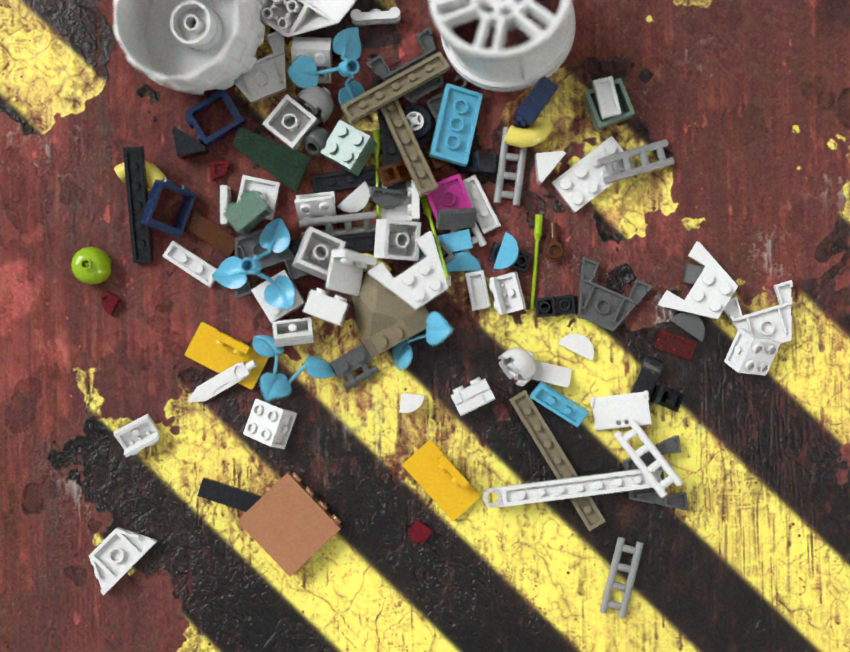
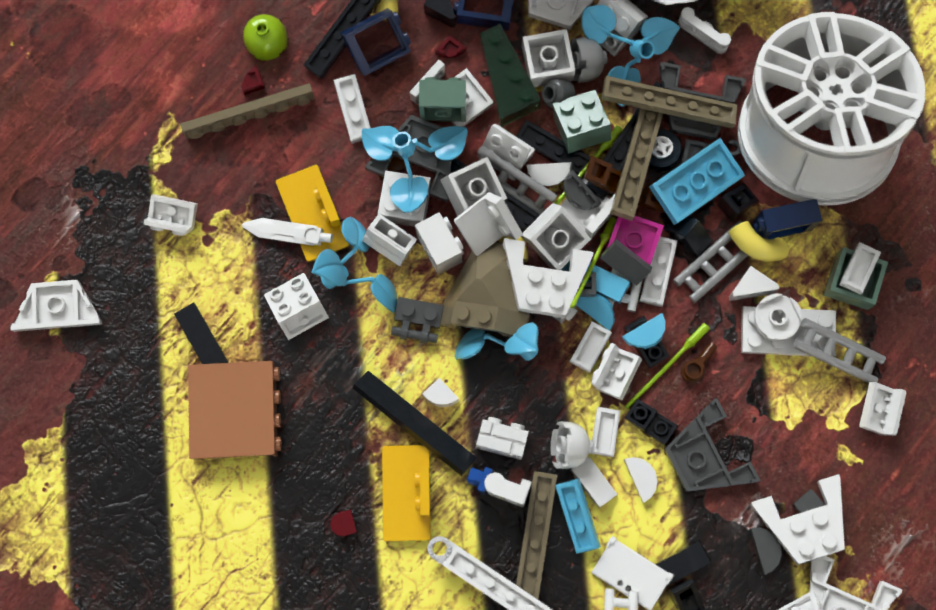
camera: 40 degrees right, 10 degrees down
reddish brown tile [185,210,235,257] -> none
clear red tile [654,329,697,360] -> none
none -> dark tan plate [180,83,315,139]
none -> black tile [353,371,477,476]
none -> white hips [467,467,531,507]
none -> white tile [590,407,620,457]
none -> black slope [717,183,759,222]
none -> white plate [754,293,802,341]
none -> white bracket [859,382,906,436]

